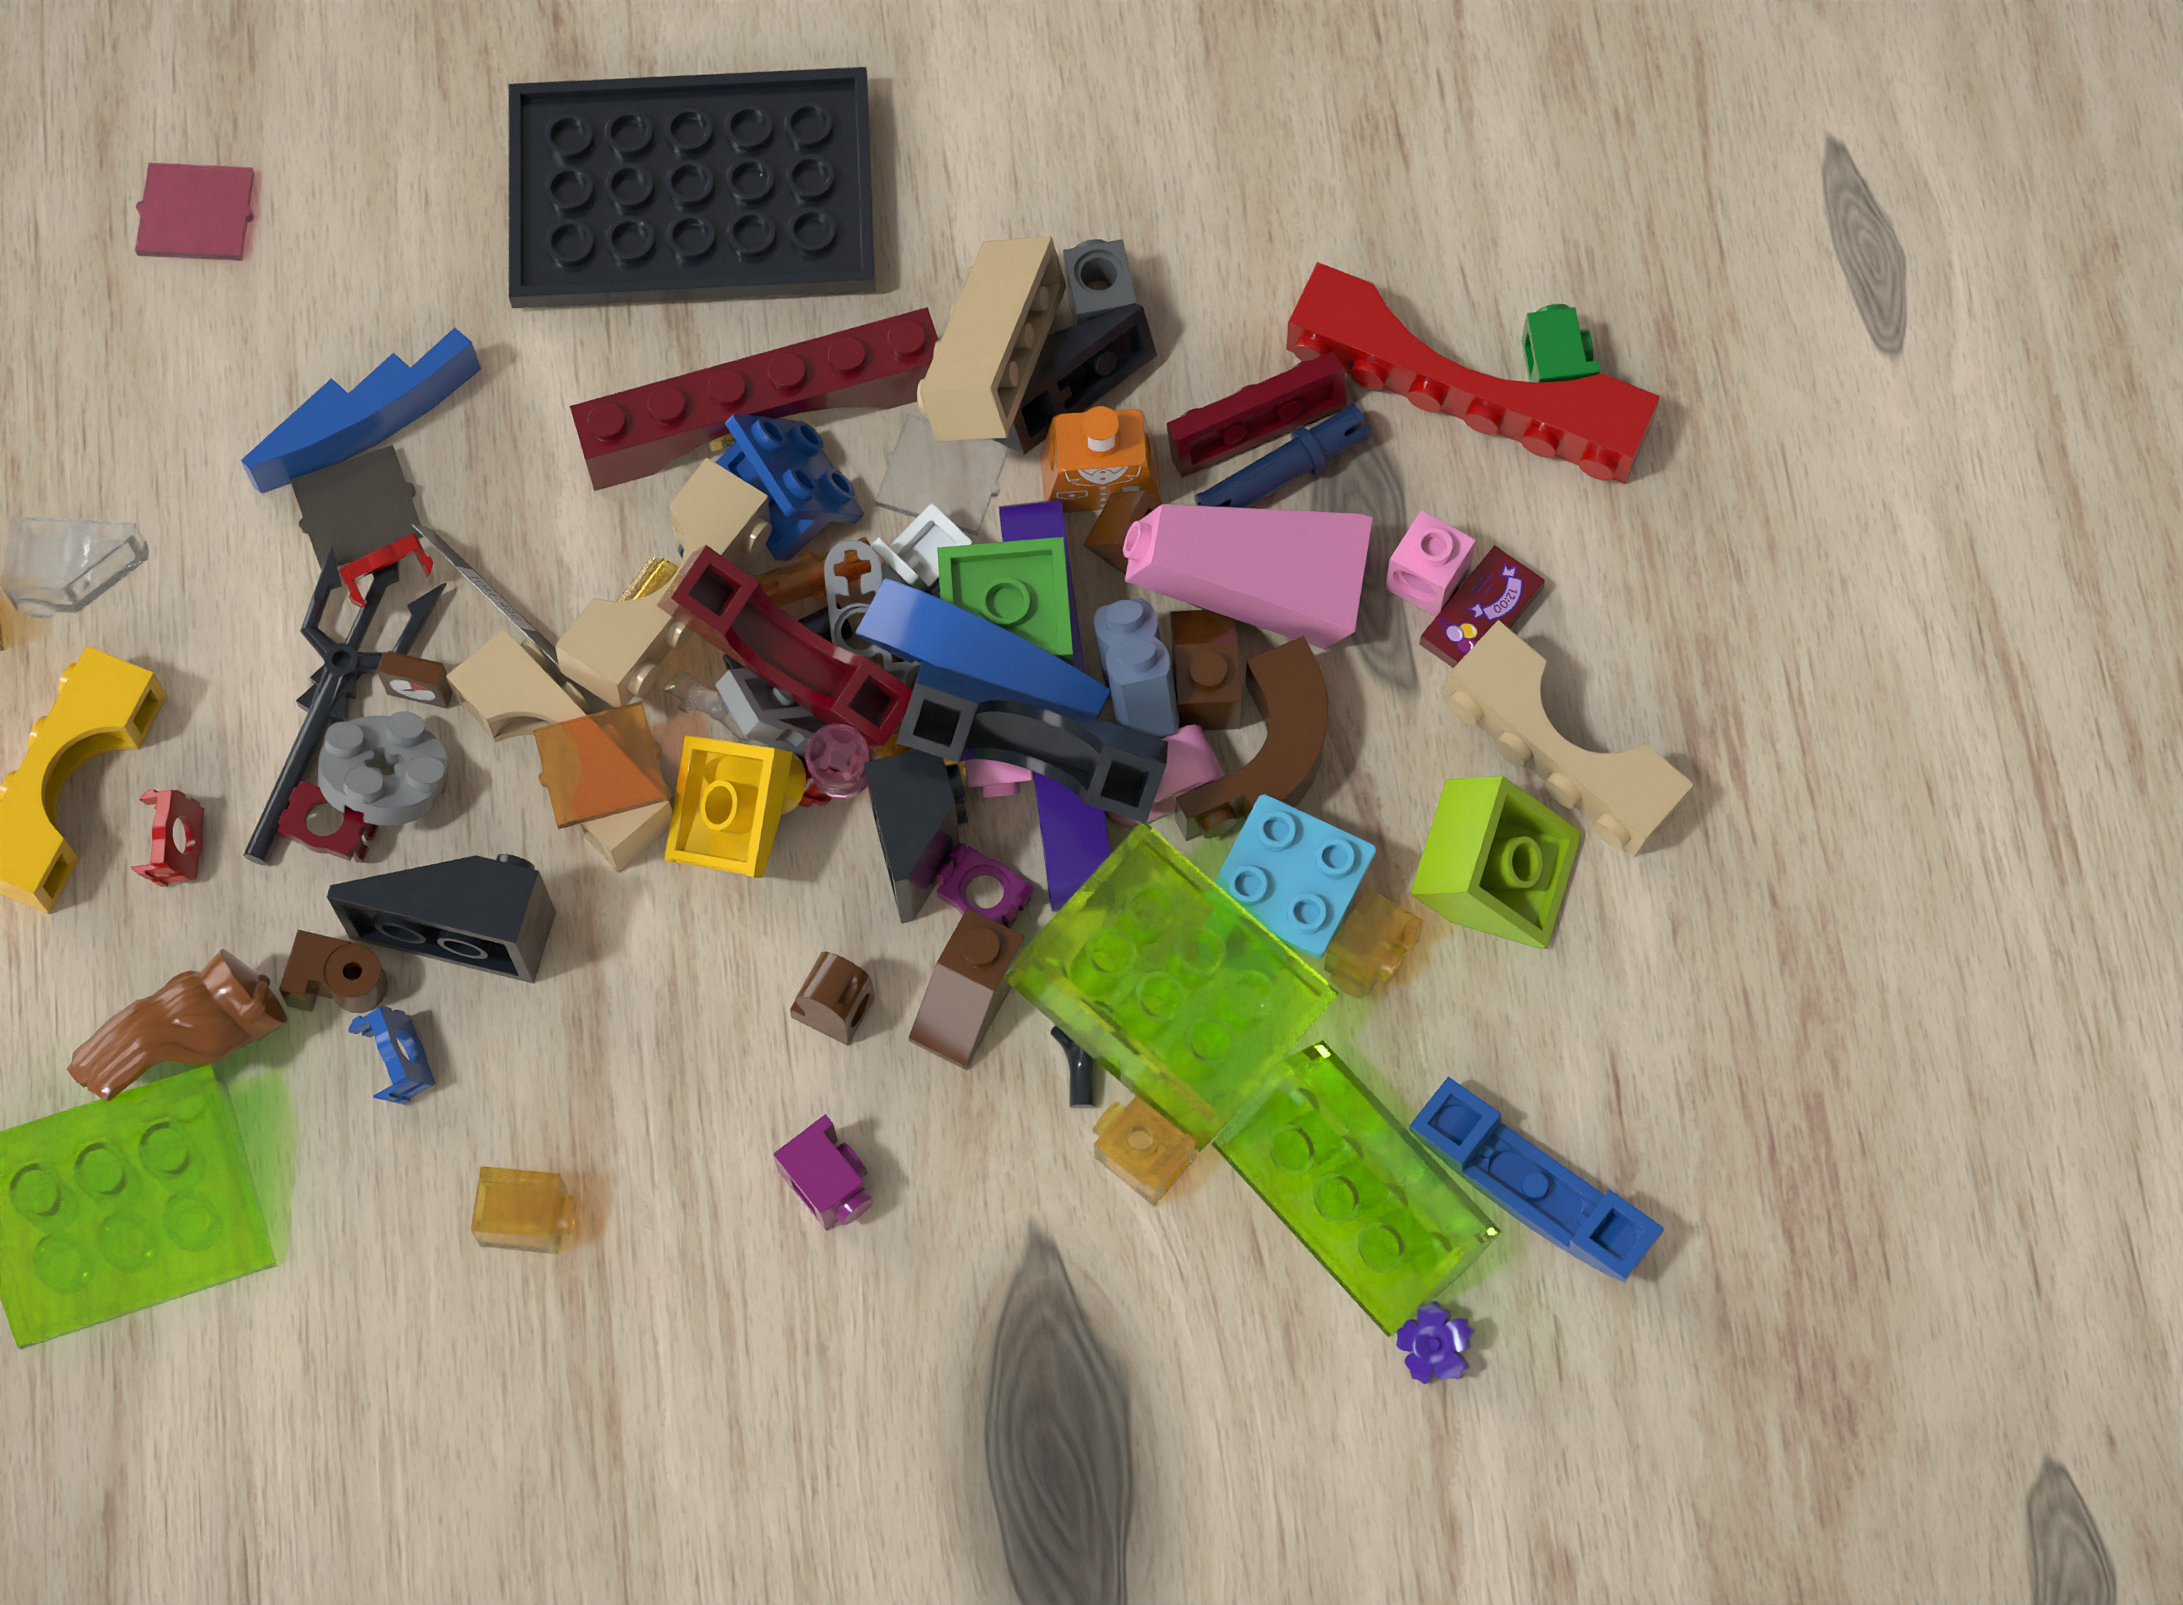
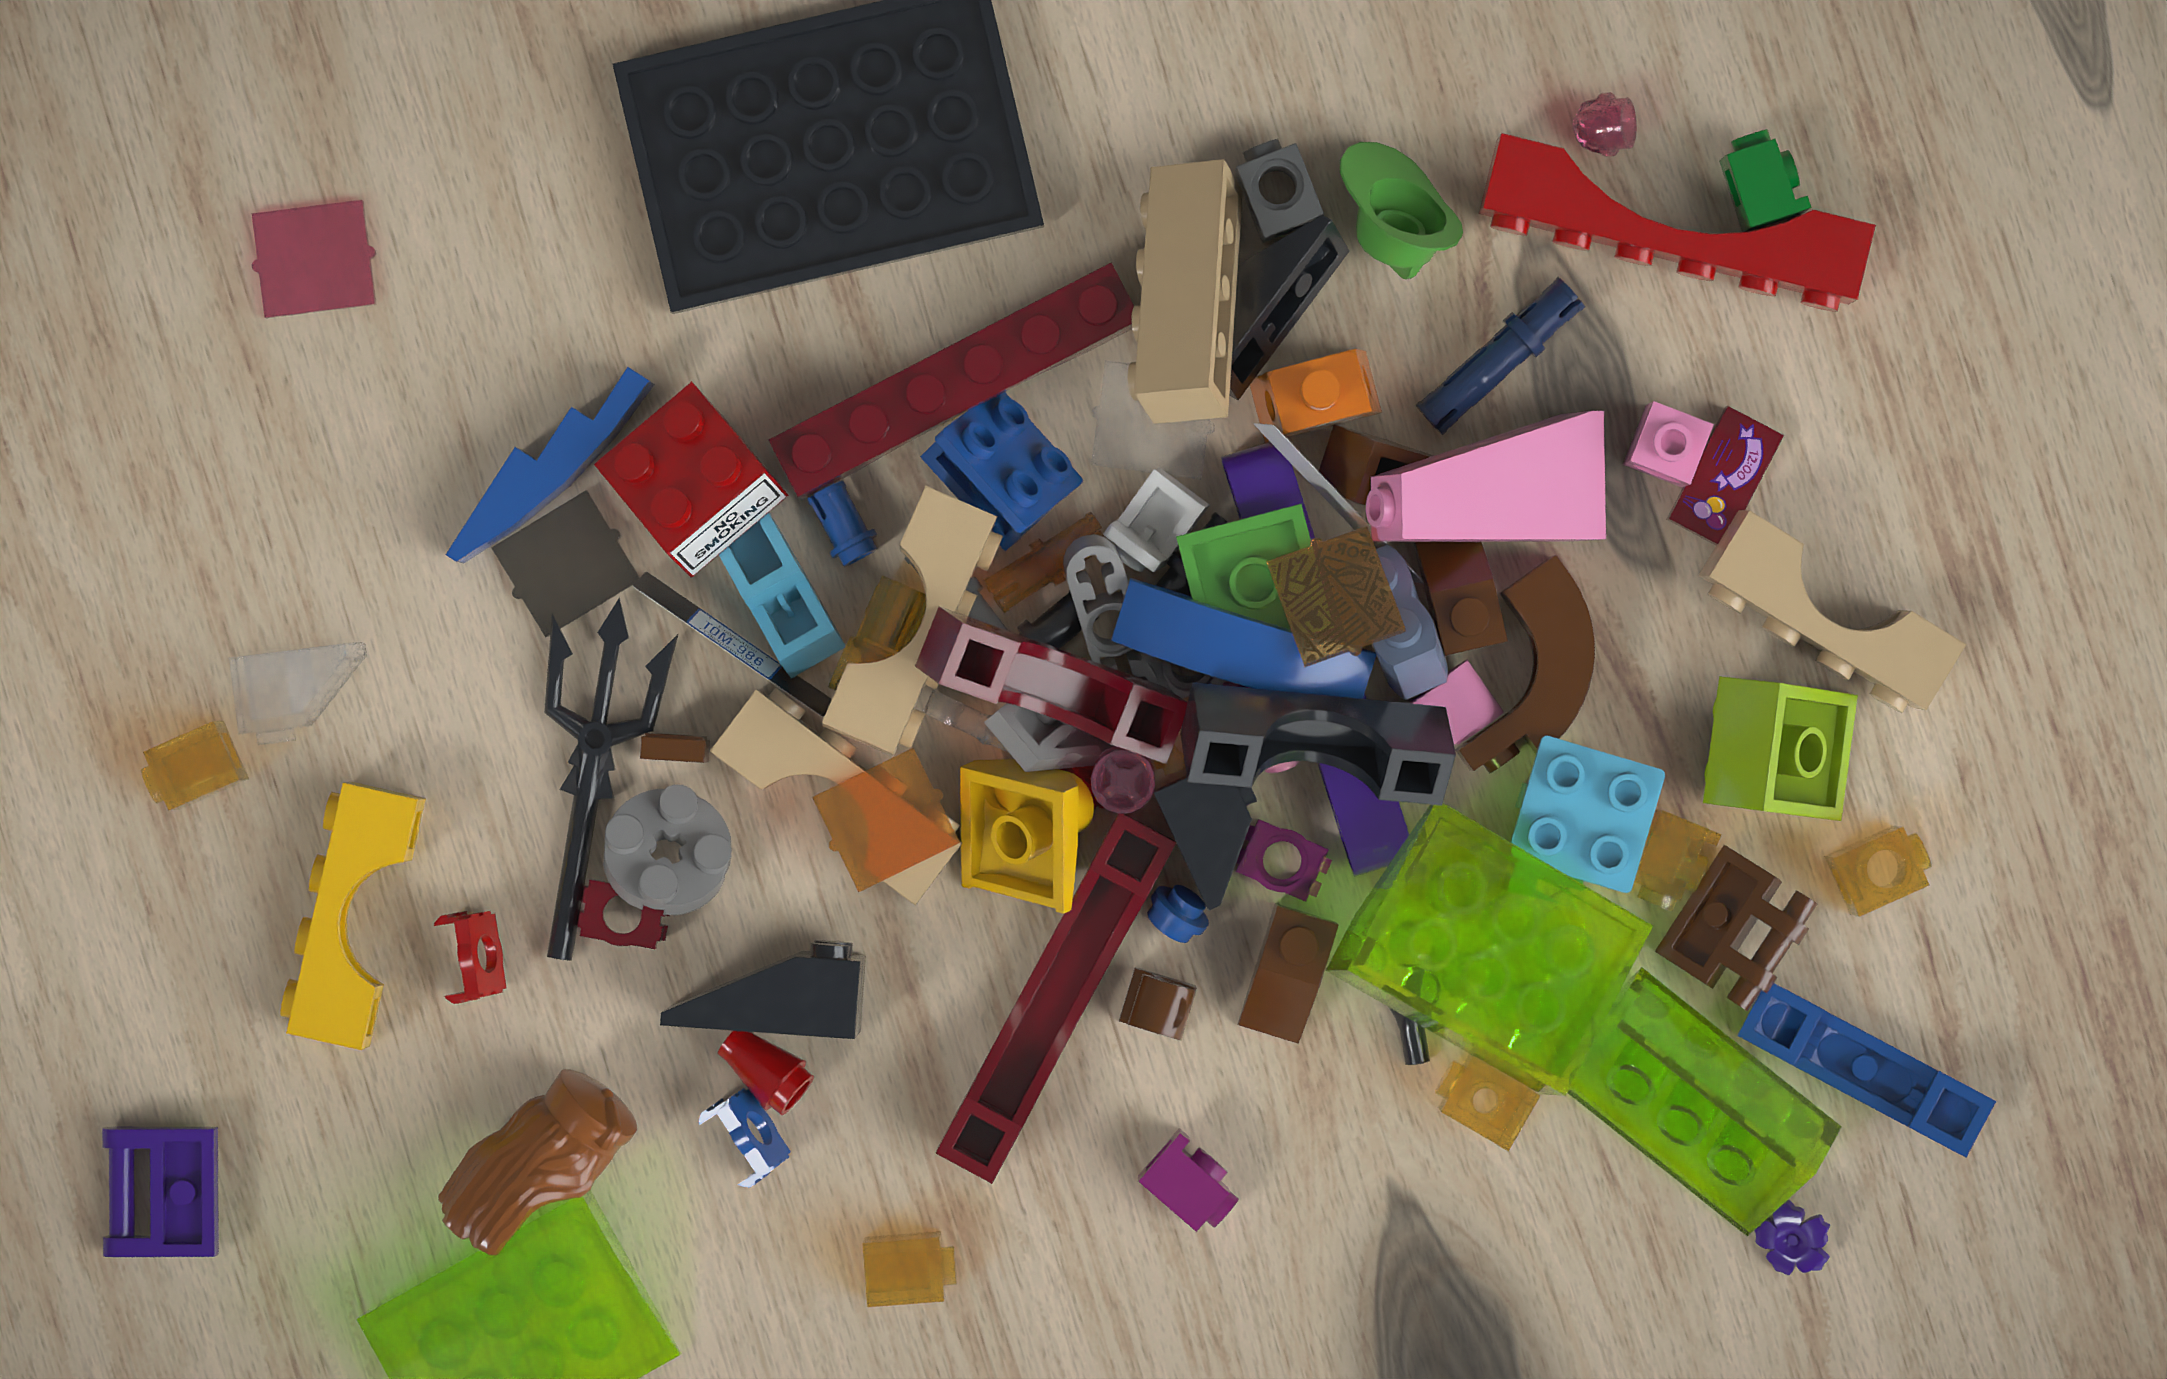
camera: 10 degrees left, 20 degrees up
reddish brown leg [279,929,388,1013] -> none
red piece [339,533,433,608] -> none
dark red plate [1166,351,1347,478] -> none
none -> red brick [594,381,789,578]
none -> red cone [717,1031,814,1115]
none -> medium azure slope [719,512,846,678]
none -> blue pin [807,481,878,567]
none -> dark red arch [936,811,1176,1184]
none -> blue plate [1147,885,1209,943]
none -> white sticker [1254,423,1424,583]
none -> clear orange piece [1266,526,1406,667]
none -> bright green piece [1340,142,1463,280]
none -> clear pink plate [1573,92,1637,157]
none -> reddish brown plate [1655,844,1817,1011]
none -> clear yellow brick [1824,825,1932,917]

